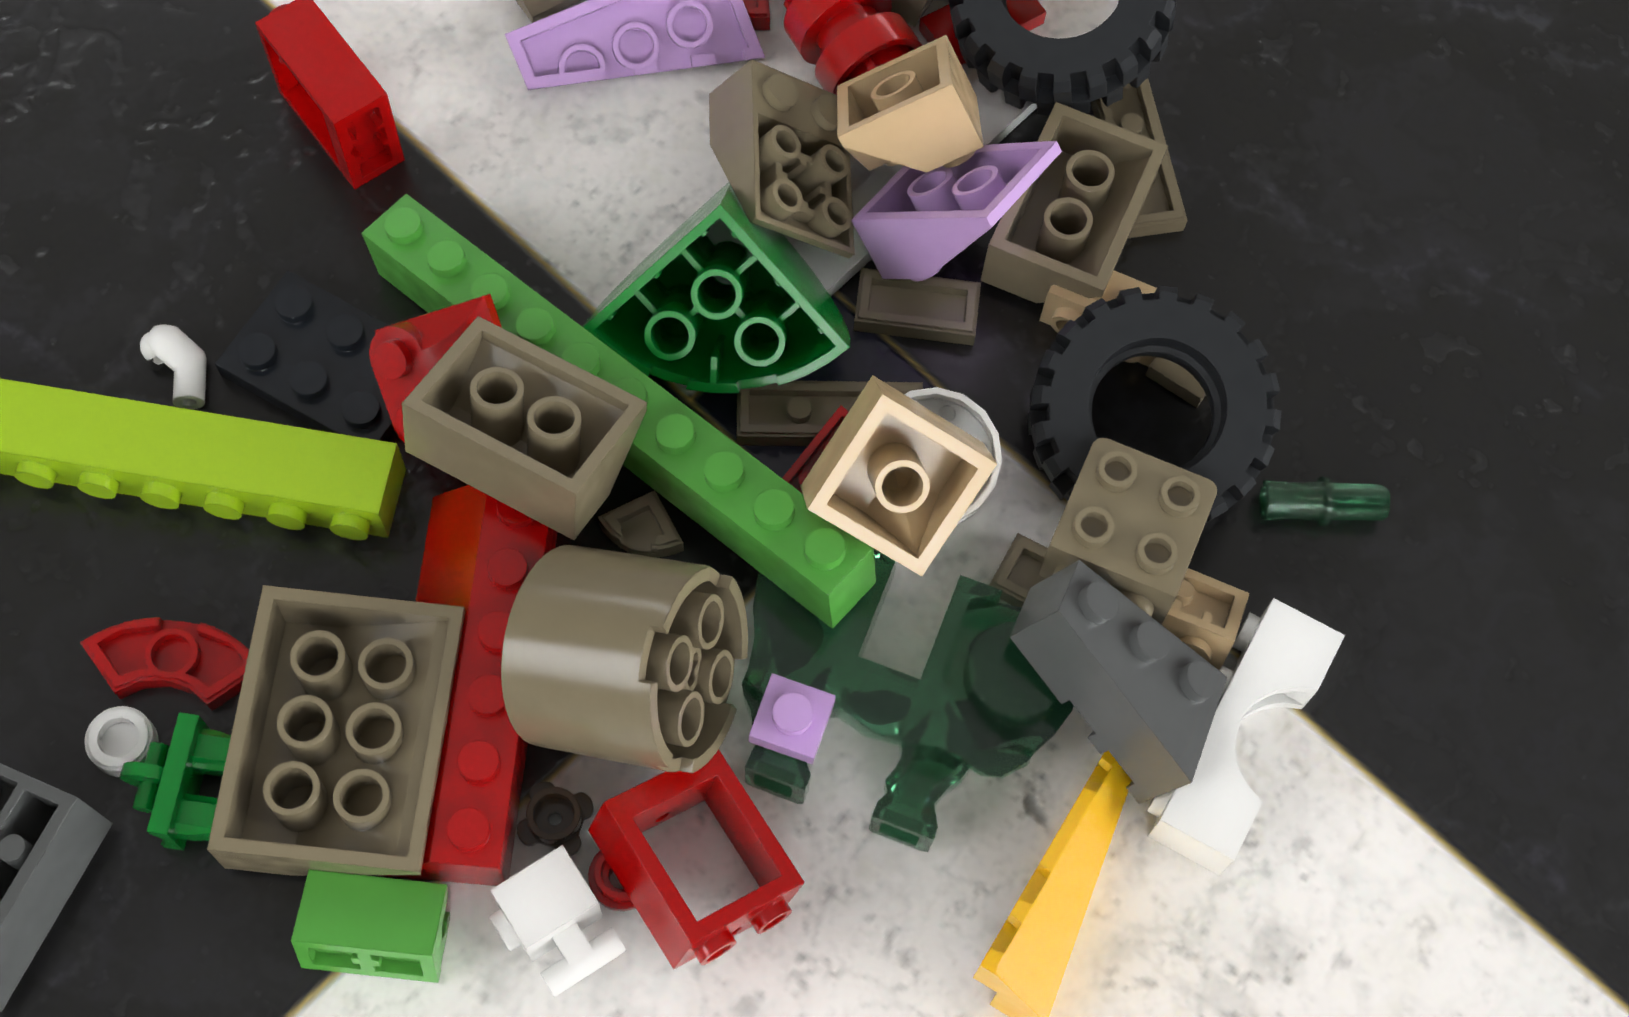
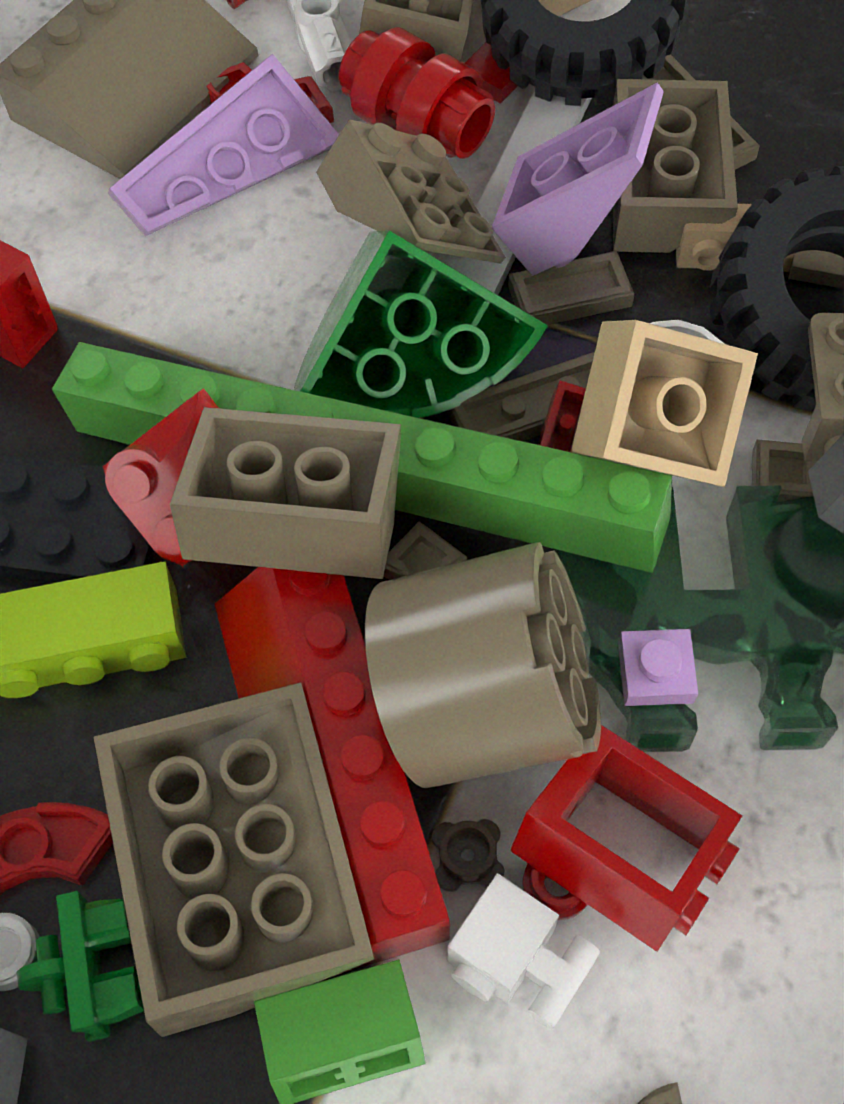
camera: 15 degrees left, 5 degrees down
tan slope [837,35,984,173] -> none

